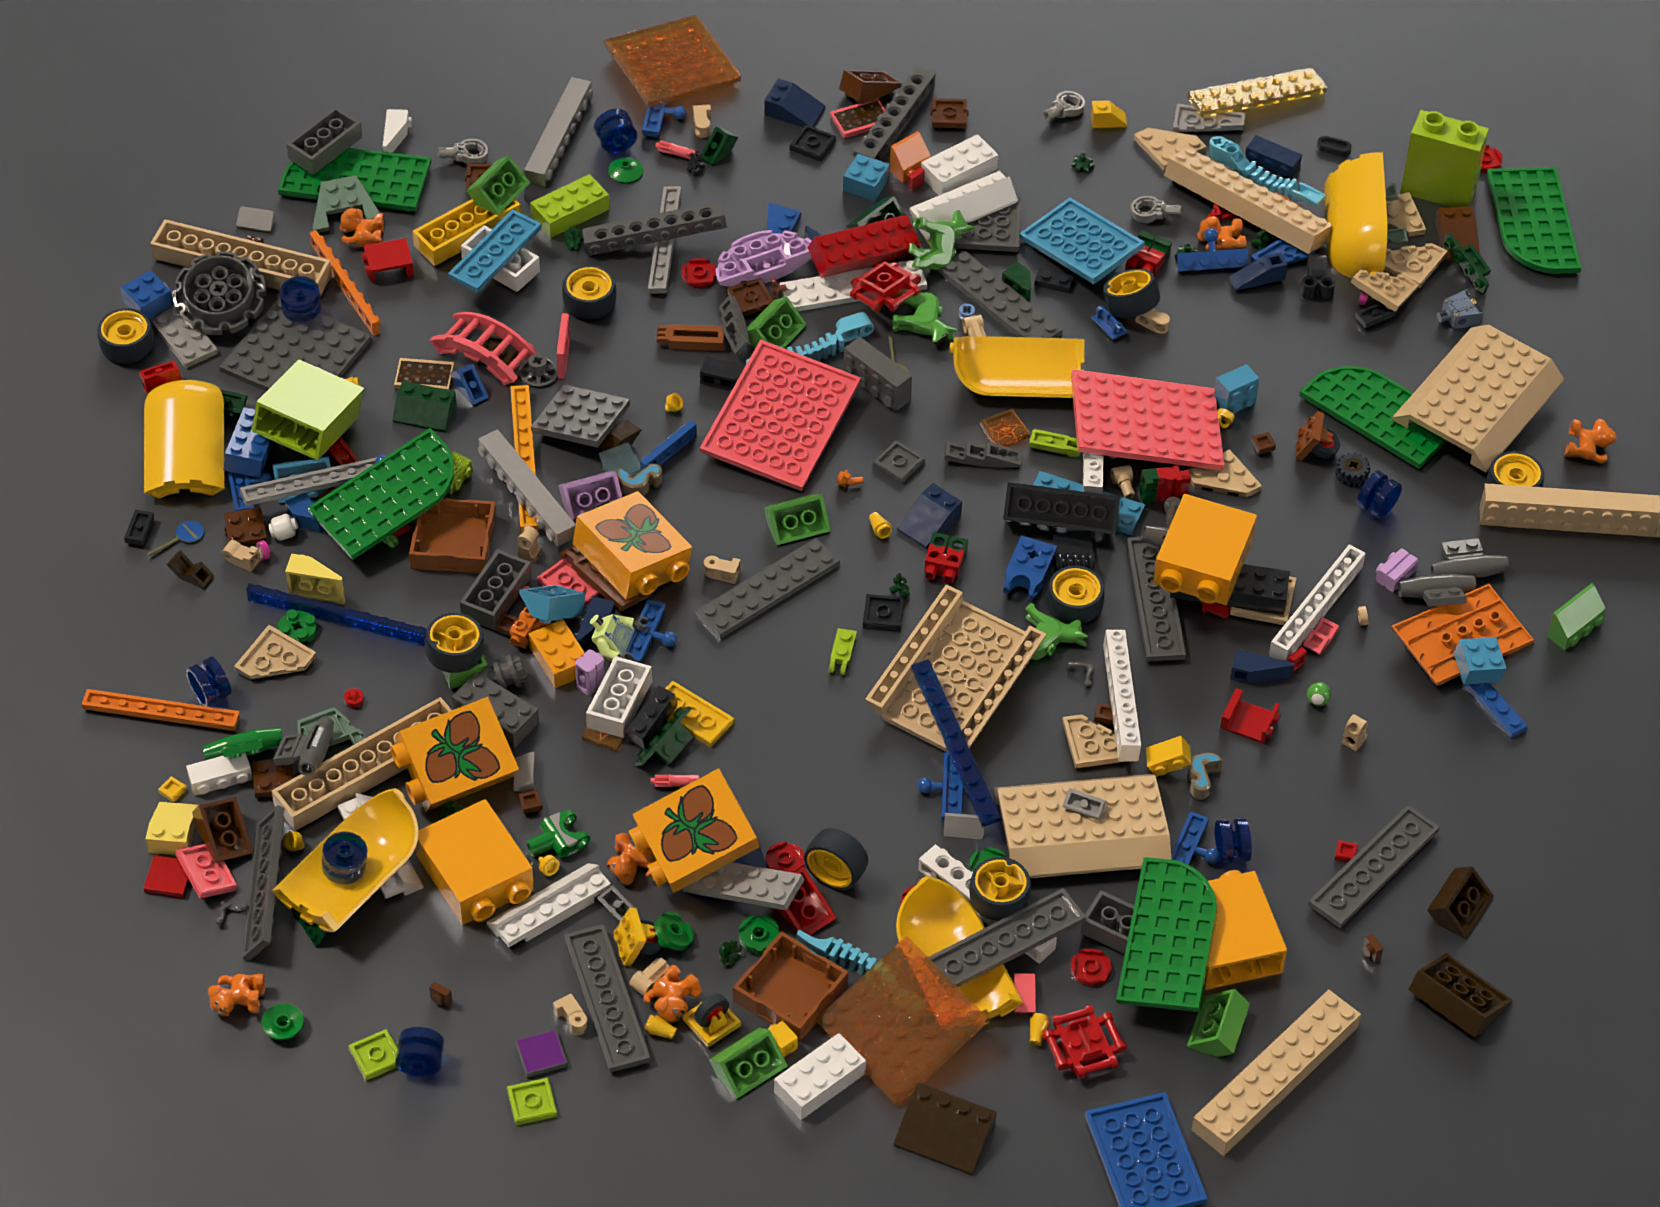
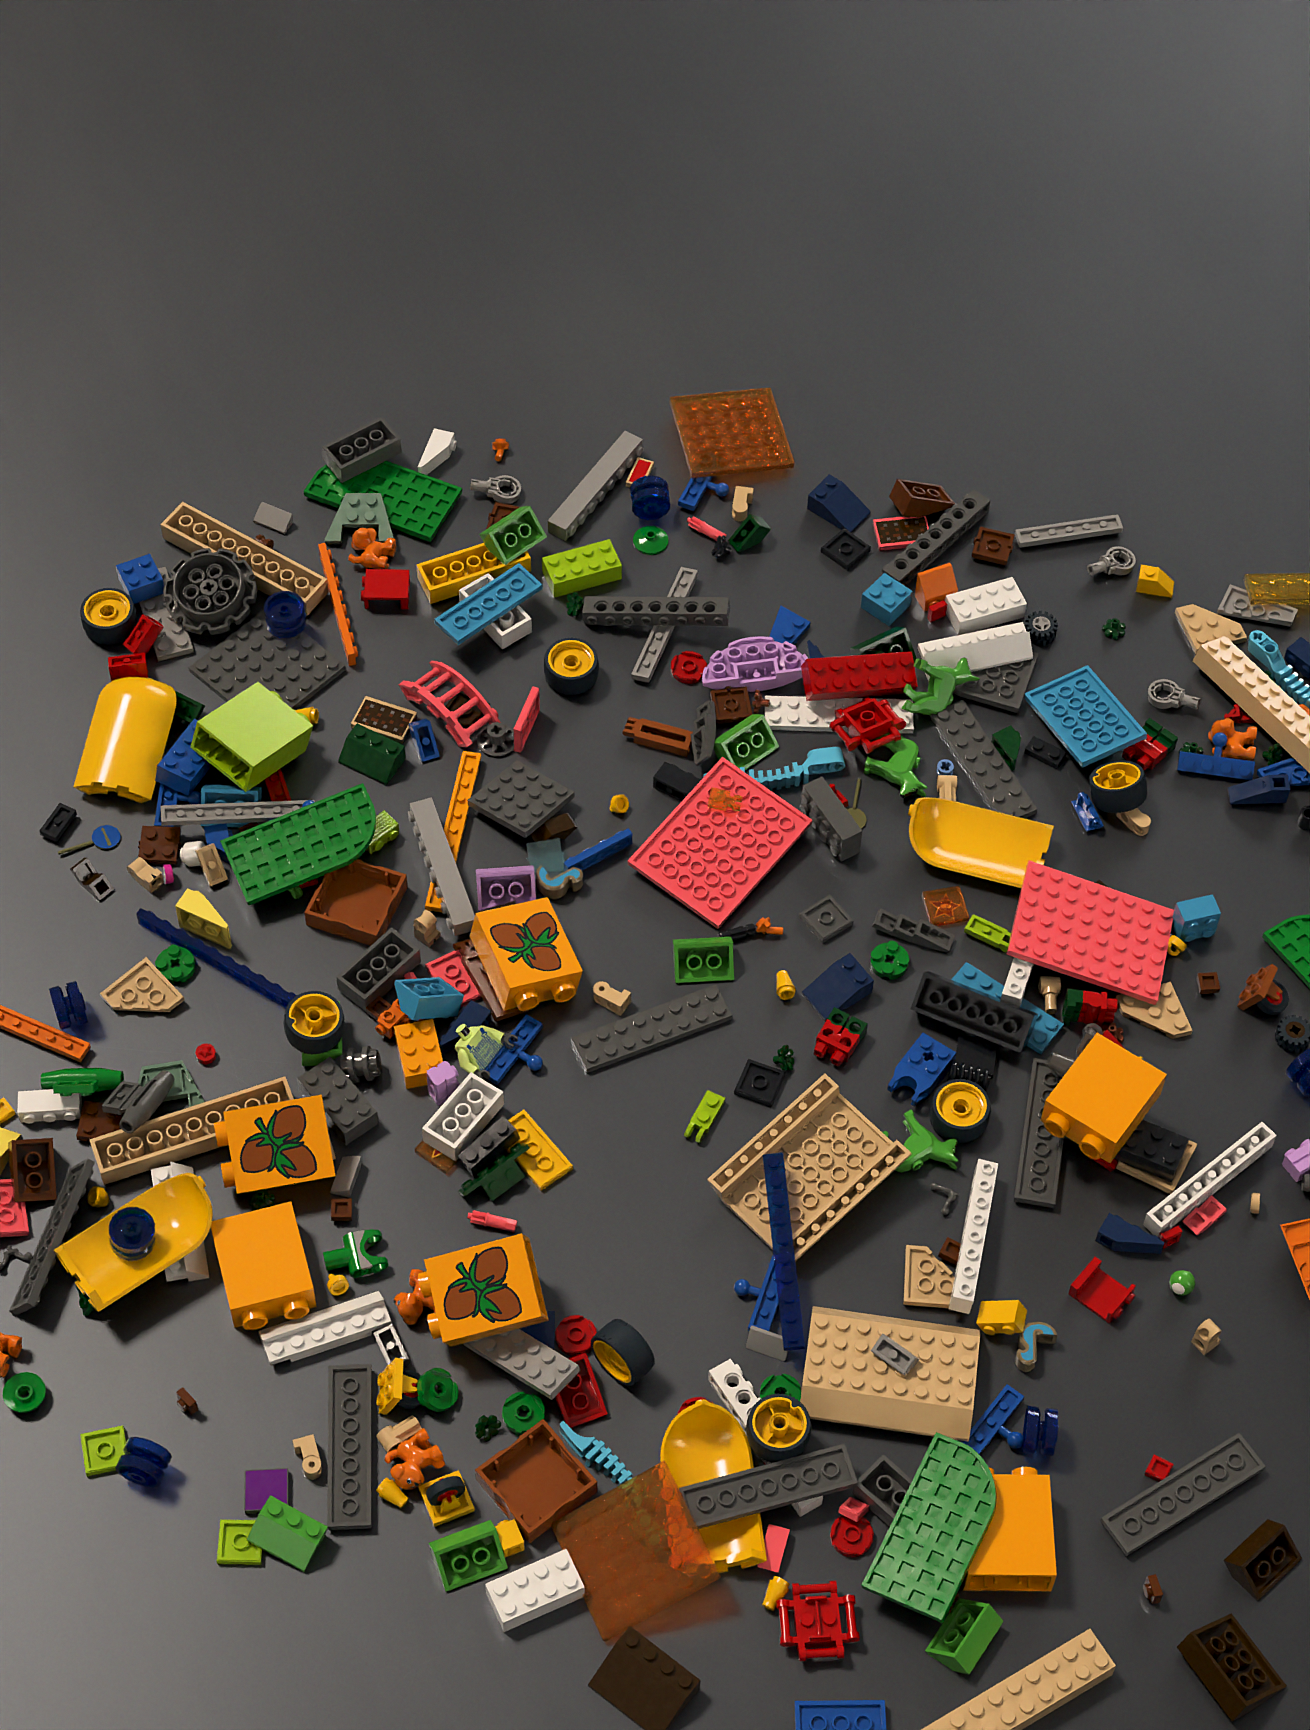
camera: 15 degrees right, 5 degrees up
none -> red piece [123,614,164,656]
none -> tan plate [195,843,228,886]
none -> bright green slope [246,1495,328,1572]
none -> orange plate [492,439,509,461]
none -> red tile [626,457,654,491]
none -> plate [708,787,743,811]
none -> black axle [718,923,756,941]
none -> coral tile [839,1497,869,1522]
none -> green plate [870,941,909,979]
none -> light grey plate [1015,514,1123,548]
none -> black wheel [1025,611,1058,645]

